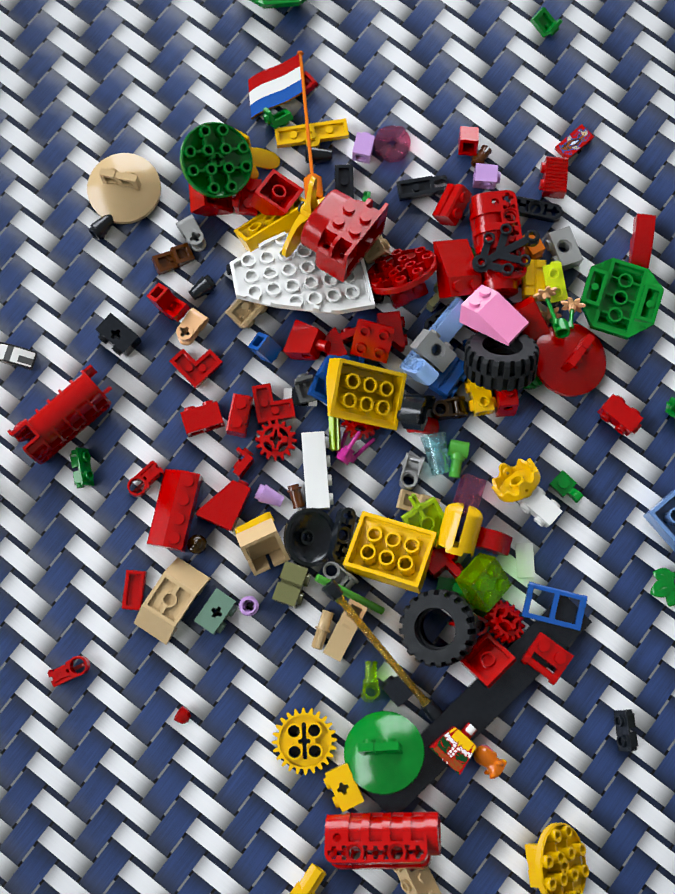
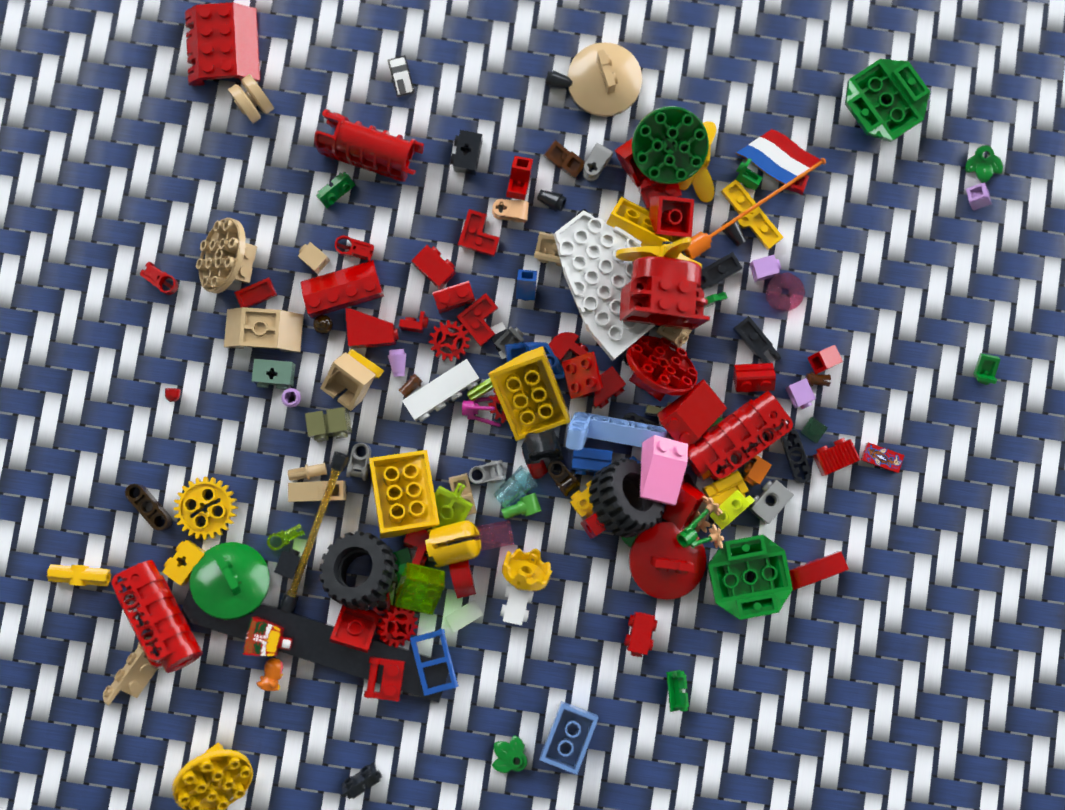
camera: 60 degrees right, 5 degrees up
red torso [283,319,331,360] -> none
black dish [283,508,334,567] -> none
bright green bar [315,574,385,615] -> none
black beam [328,507,356,563] -> none
light grey brick [409,329,457,373] -> none
black plant [472,223,540,276] -> none
green plate [549,470,584,503] -> none
none -> dark brown beam [125,484,173,531]
none -> tan bracket [196,218,257,294]
none -> tan brick [298,242,330,274]
none -> clear green plate [800,417,828,444]

